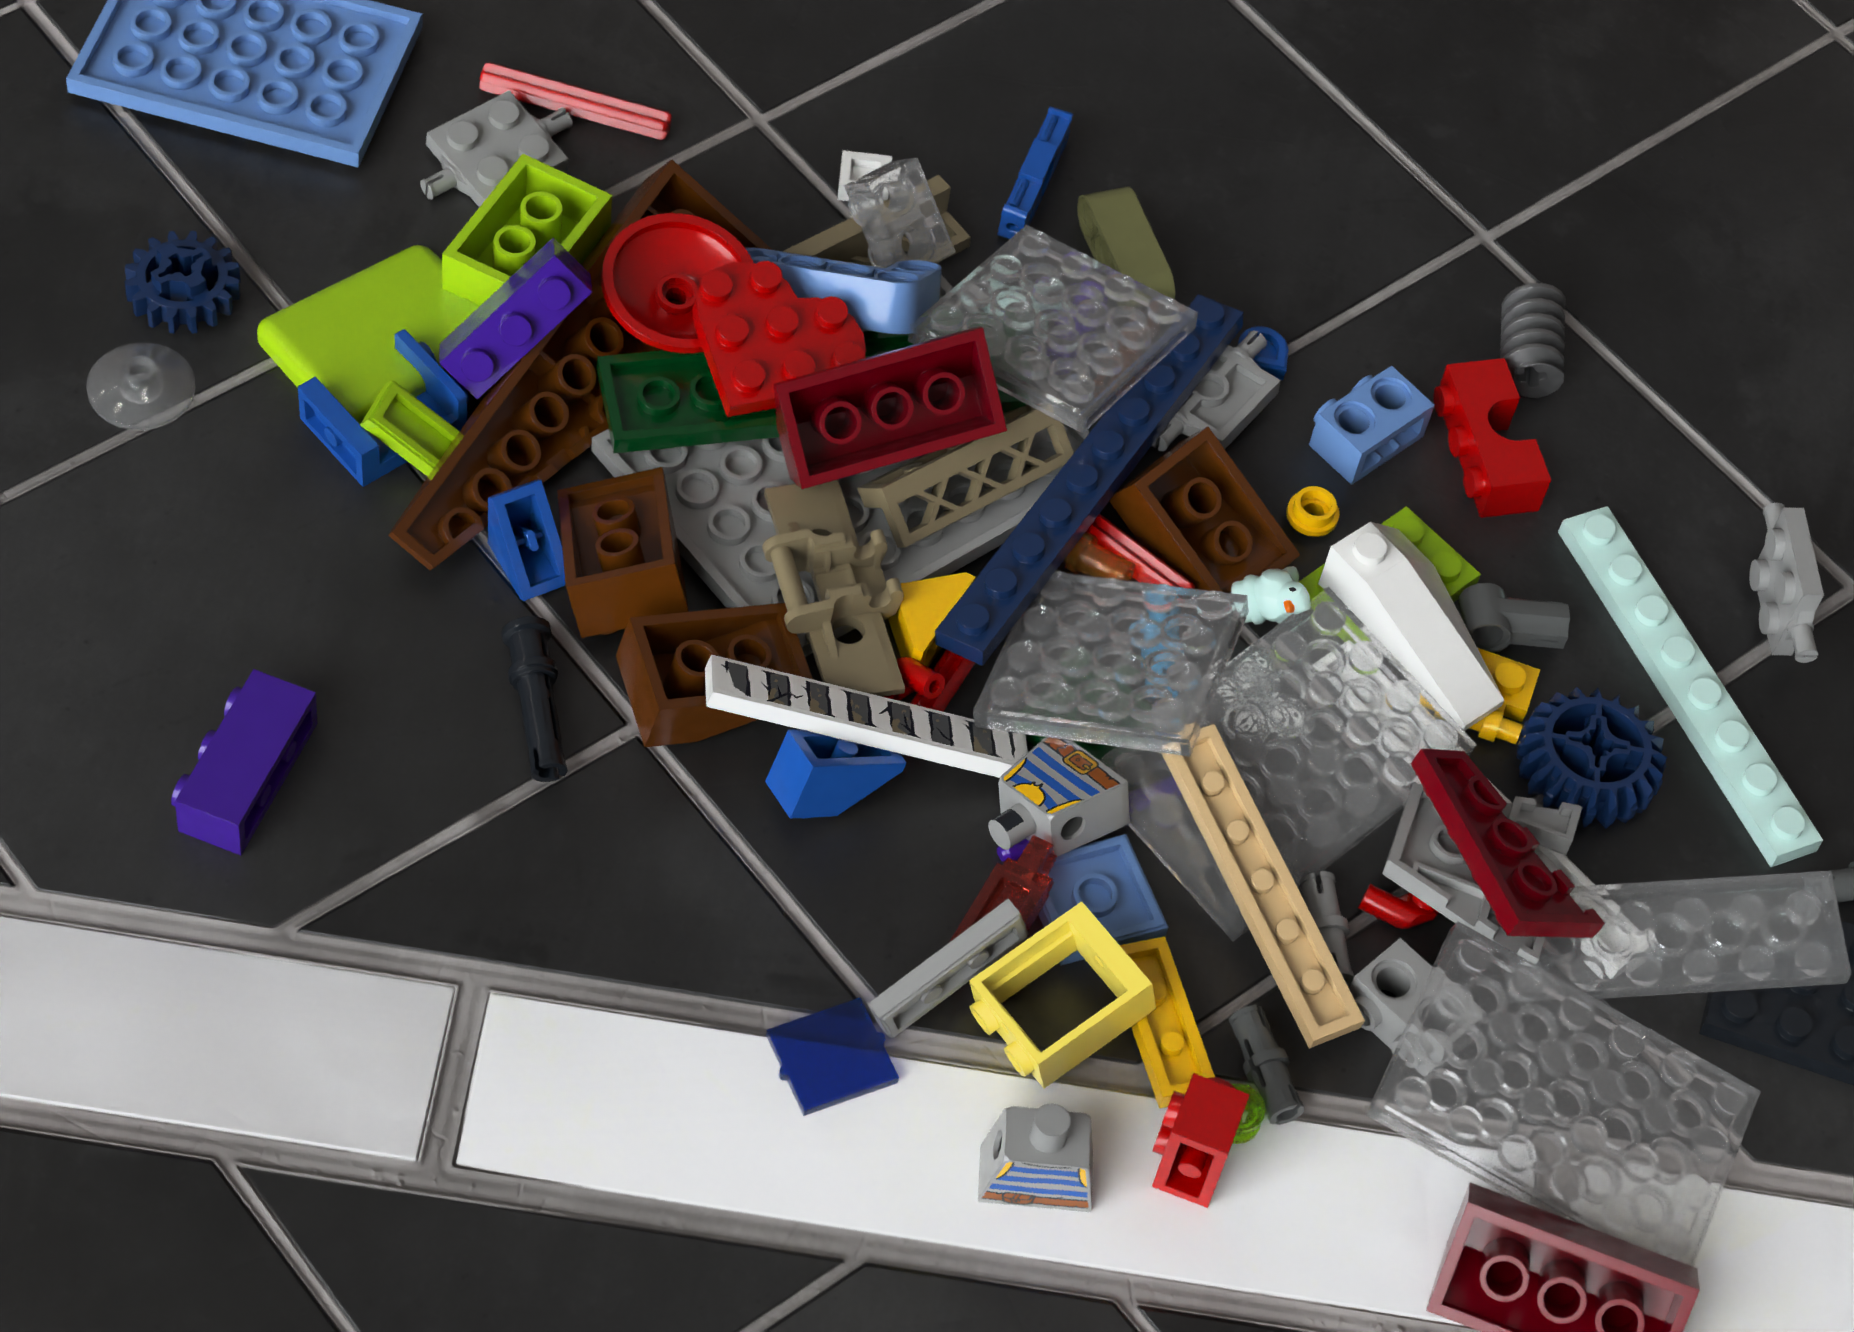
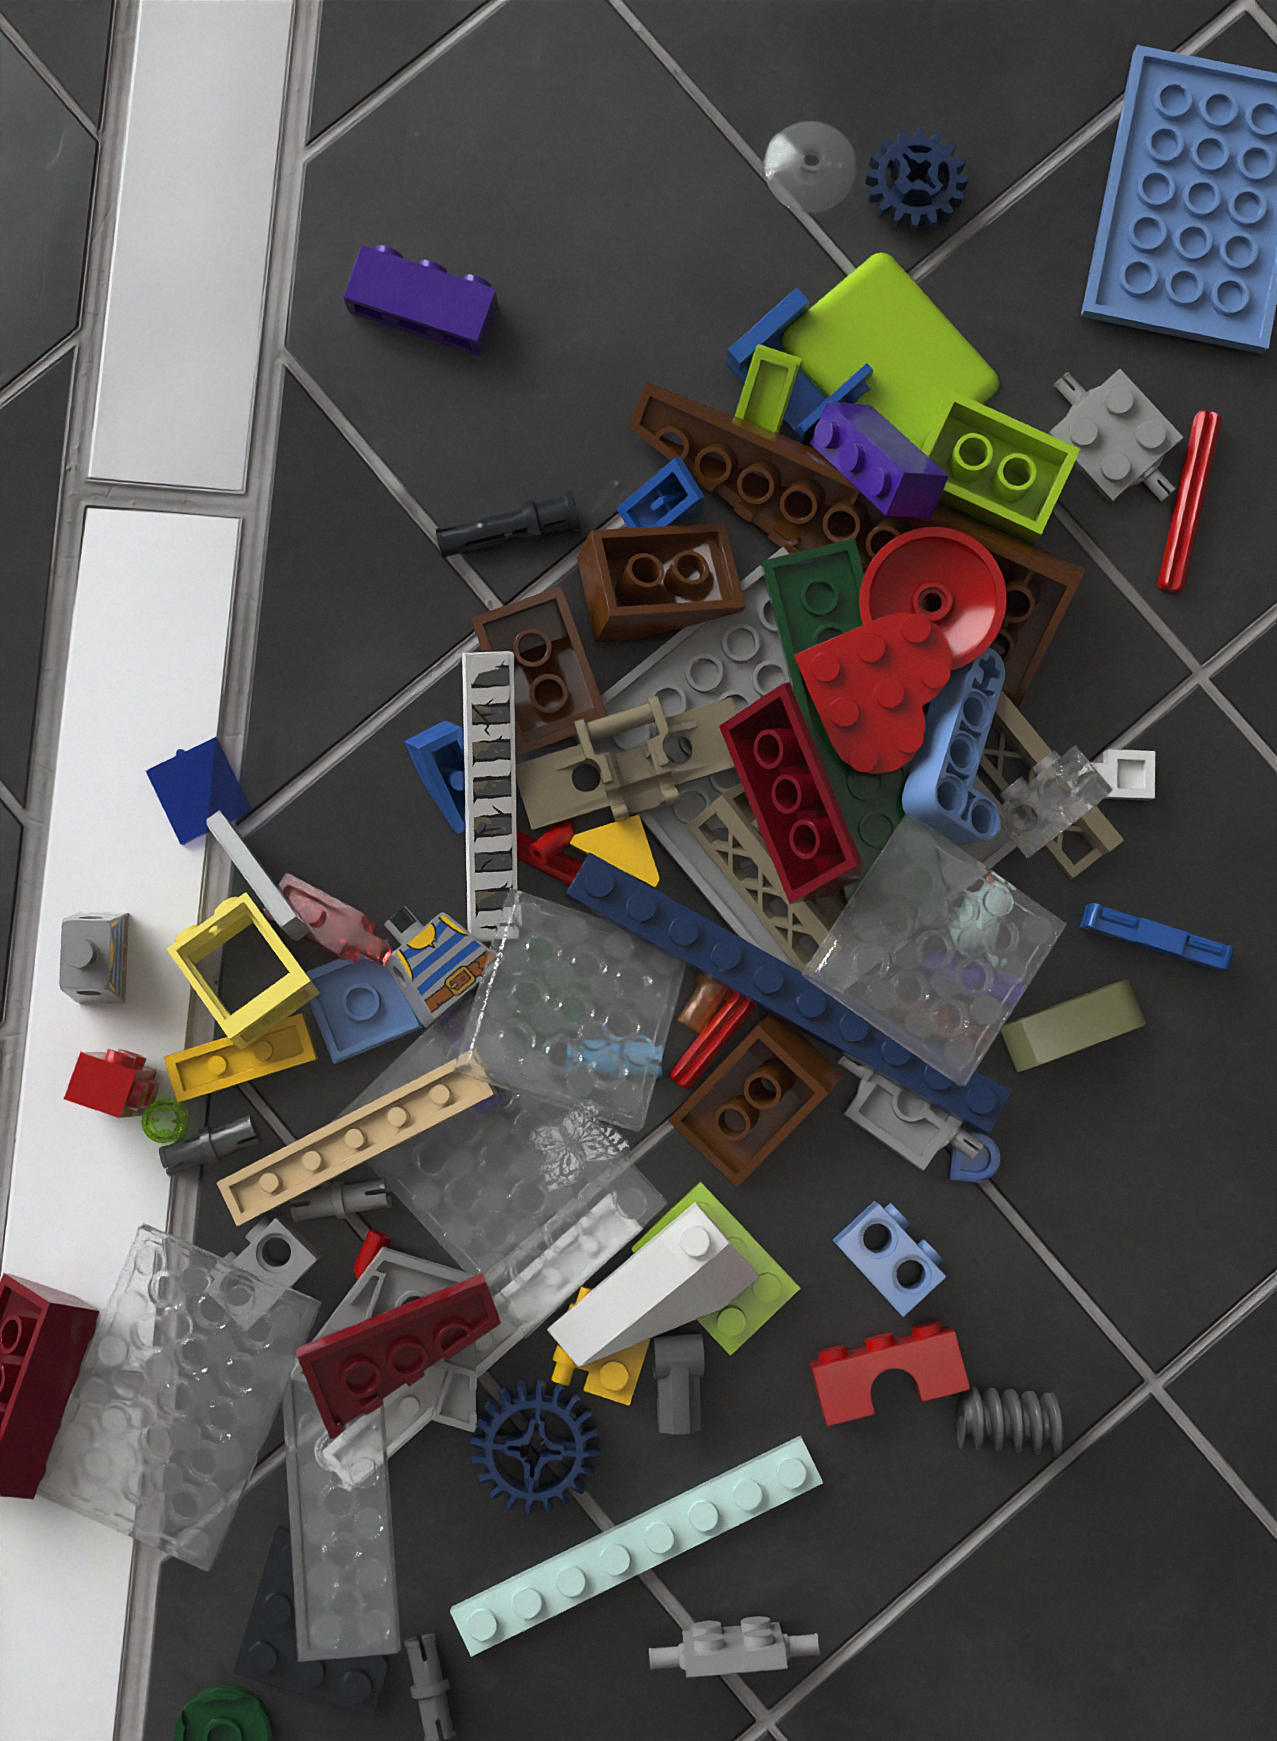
camera: 95 degrees right, 30 degrees up
light aqua animal [1231,566,1311,625] -> none
yellow plate [1286,486,1340,537] -> none

